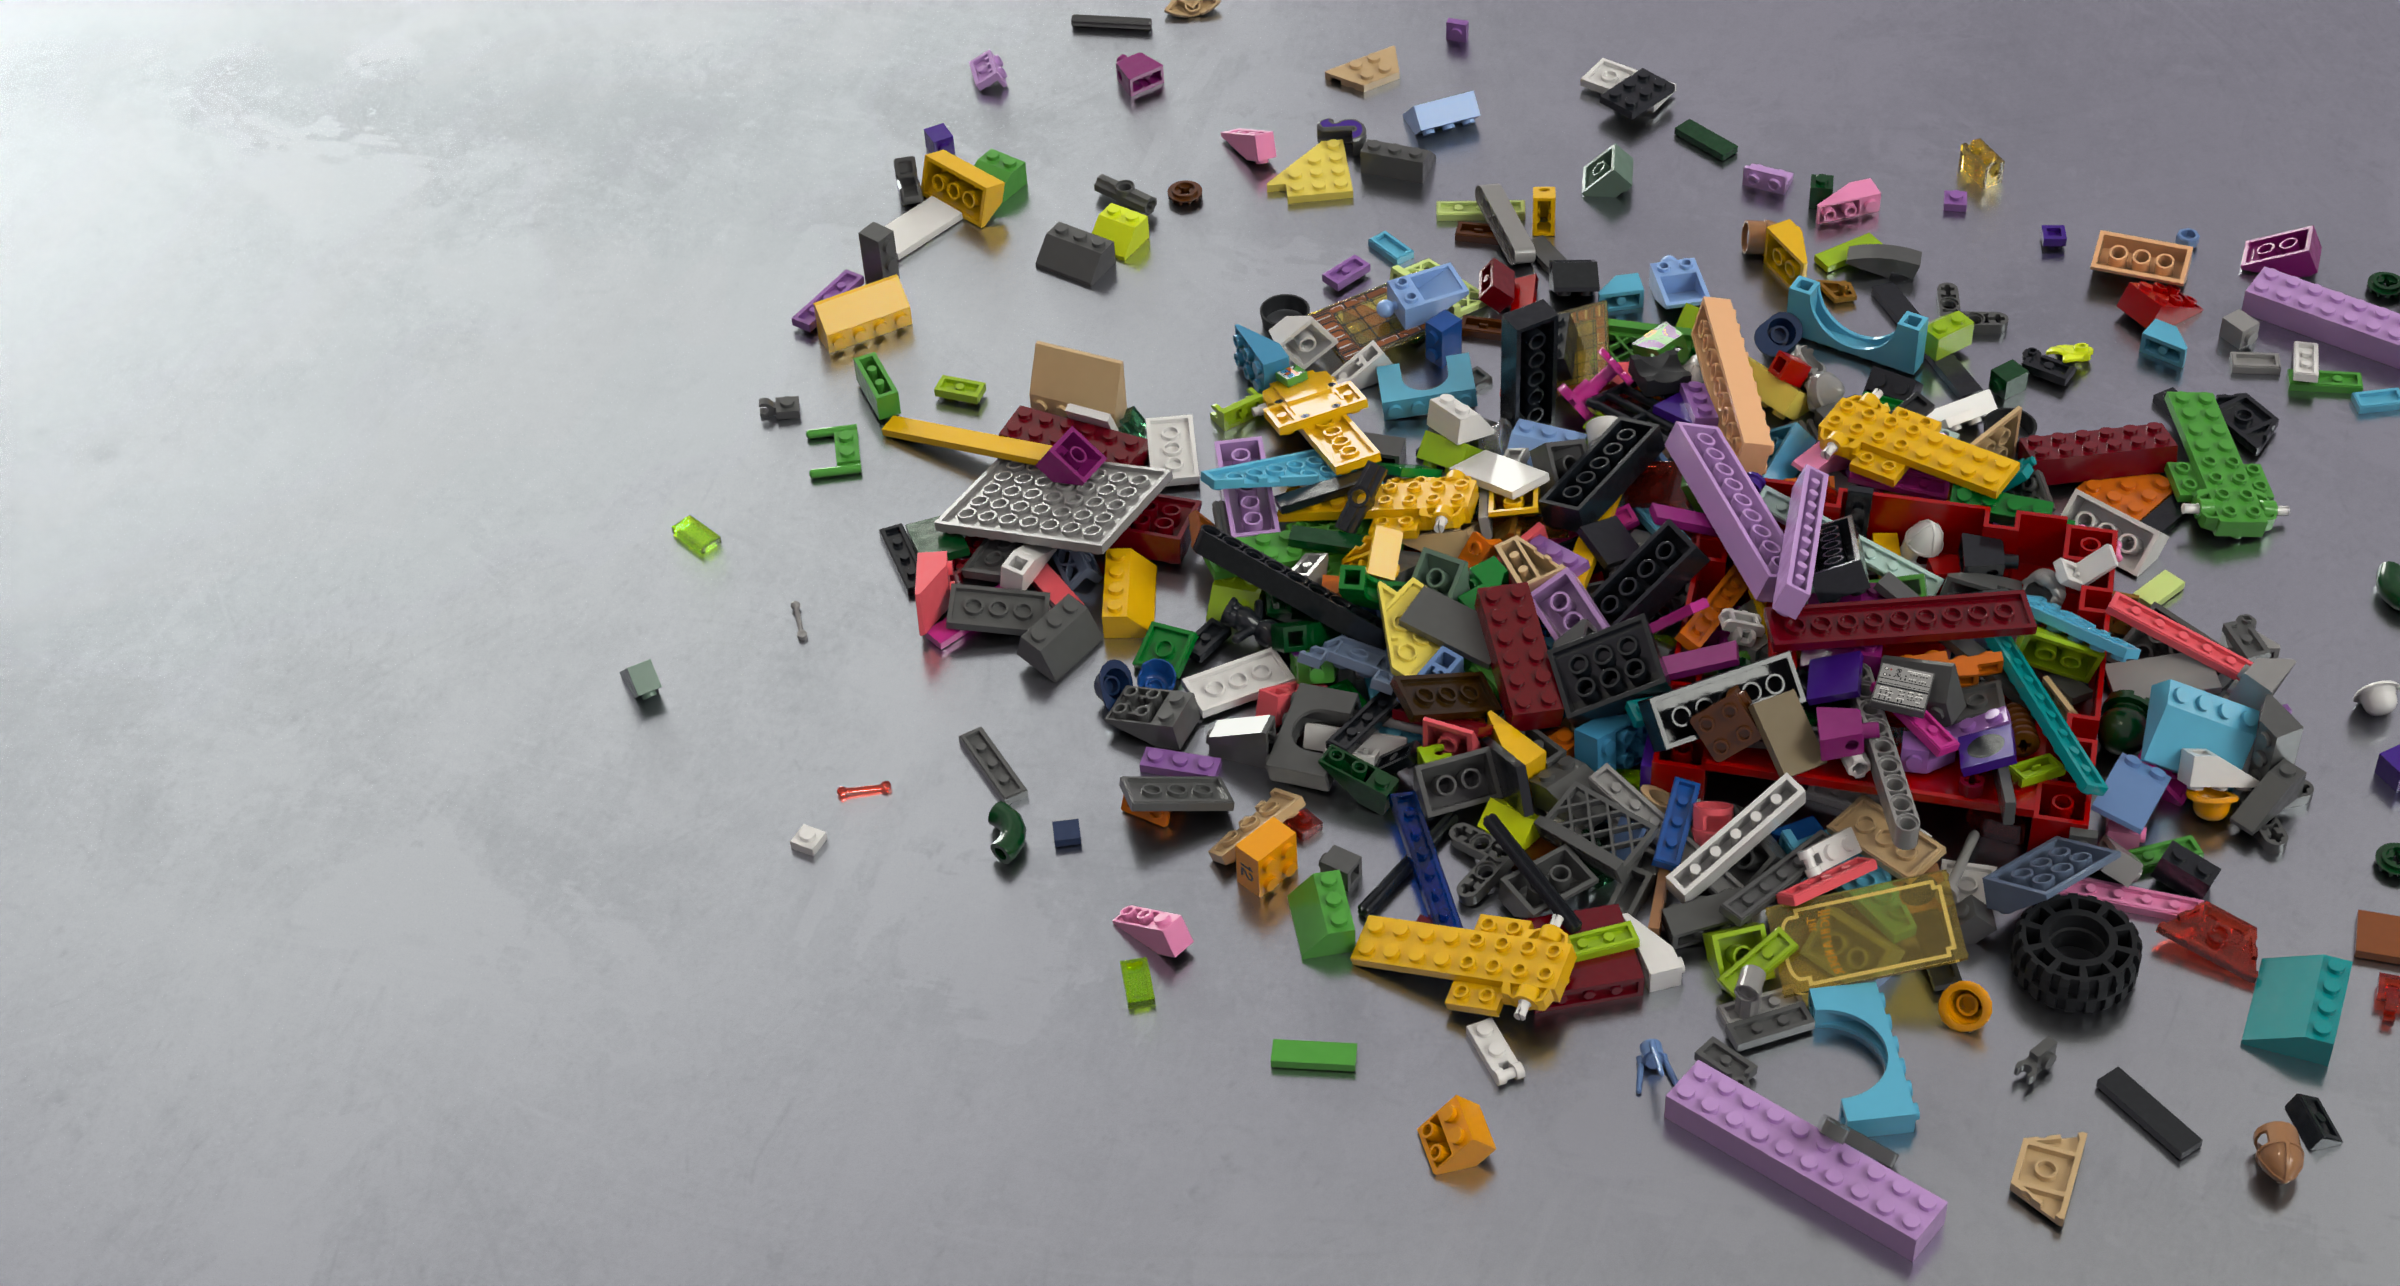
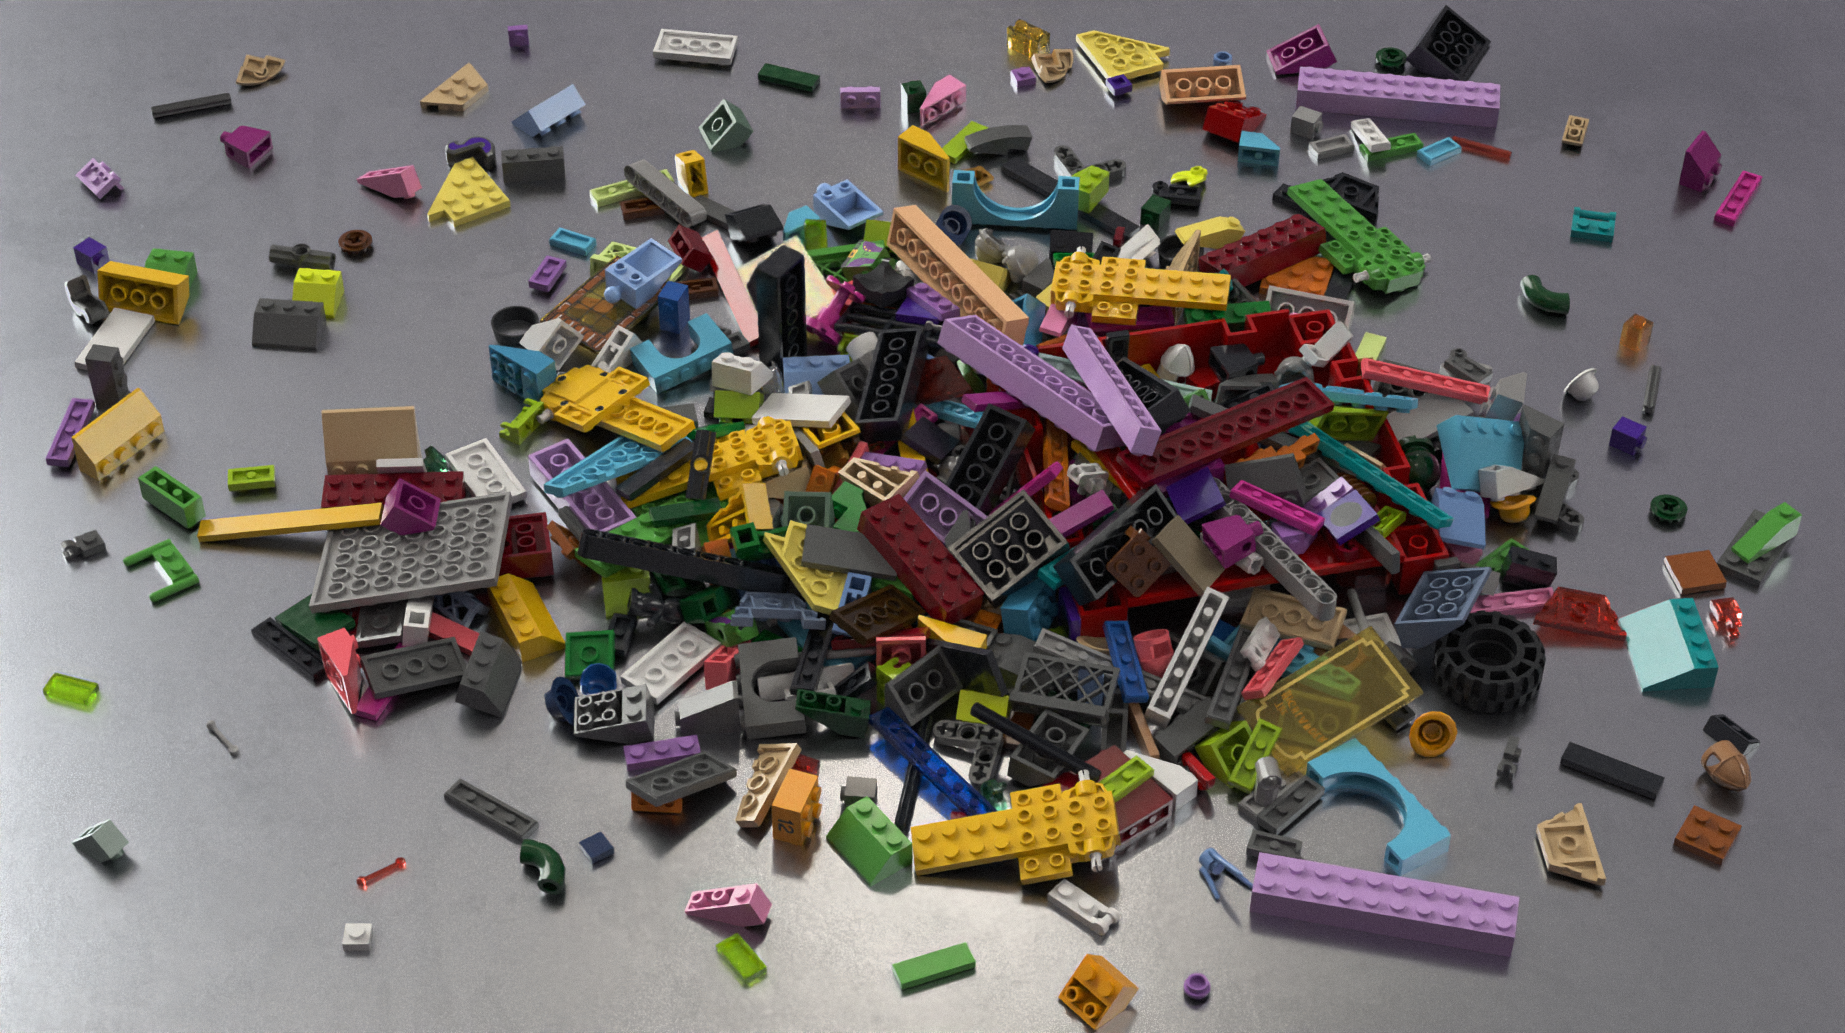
camera: 30 degrees left, 0 degrees up
bright green tile [1275,364,1308,387] -> none
black plate [1599,68,1675,120] -> none
medium nougat helmet [1741,220,1776,256] -> none
red brick [1768,350,1812,388] -> none
dark grey beam [1817,1114,1899,1168] -> none
tile [1870,662,1935,719] -> none
none -> dark grey plate [726,331,750,356]
none -> clear neon green tile [804,219,828,251]
none -> clear green tile [981,779,1007,805]
none -> tan brick [1031,49,1073,83]
none -> light yellow wing [1076,30,1170,79]
none -> dark red tile [1113,226,1125,248]
none -> light yellow slope [1175,216,1245,249]
none -> red tile [1182,752,1215,791]
none -> medium lavender plate [1183,973,1210,999]
none -> dark orange plate [1673,805,1742,865]

